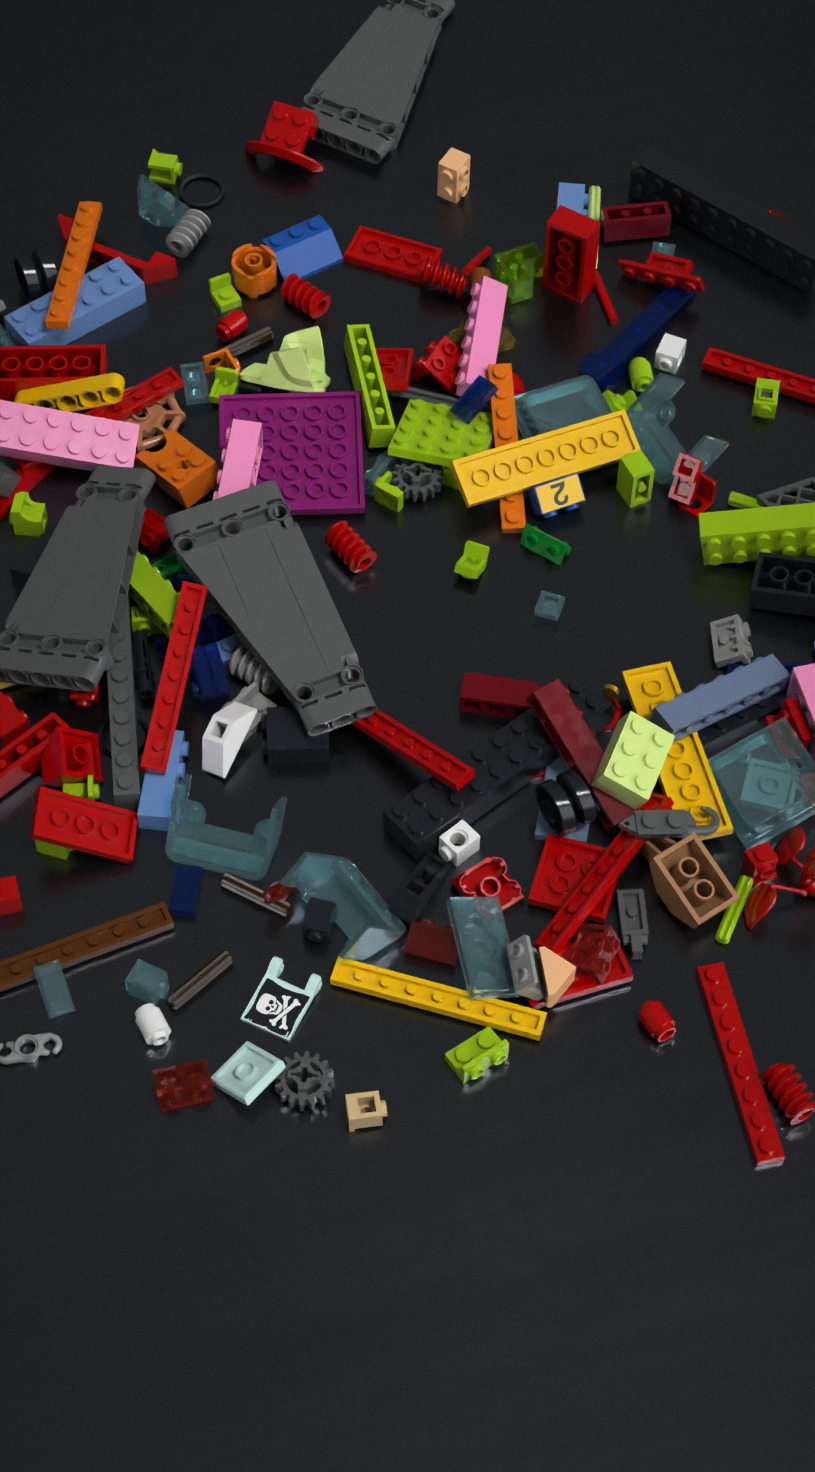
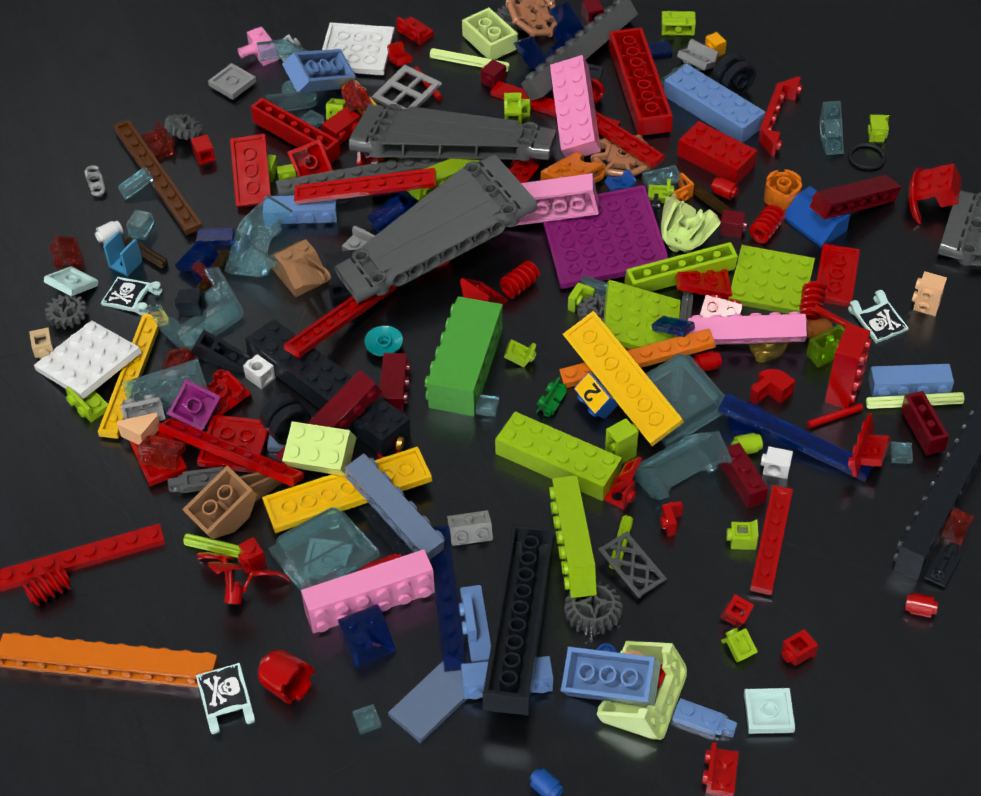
camera: 85 degrees right, 5 degrees down
yellow beam [14,373,125,412] -> none
orange plate [45,201,103,329] -> none
light grey piece [166,209,211,258] -> none
white slope [202,702,258,779] -> none
lime bracket [209,273,242,313] -> none
lime bracket [601,389,641,418] -> none
dark grey plate [618,806,720,839] -> none
red brick [638,1000,676,1042] -> none
none -> white plate [34,321,141,399]
none -> dark azure piece [103,231,143,276]
none -> magenta slope [166,379,221,431]
none -> clear blue bracket [175,241,218,279]
none -> medium nougat slope [267,239,331,297]
none -> teal dish [365,326,403,356]
none -> bright green brick [425,296,503,416]
none -> red slope [460,278,508,305]
none -> lime brick [495,412,622,501]
none -> blue bracket [604,170,636,191]
none -> red bracket [660,501,683,537]
none -> red brick [677,121,757,184]
none -> dark red brick [719,210,747,238]
none -> dark red brick [719,442,768,509]
none -> lime plate [728,245,815,314]
none -> red brick [749,369,796,405]
none -> dark red brick [809,175,902,220]
none -> flag [848,290,909,343]

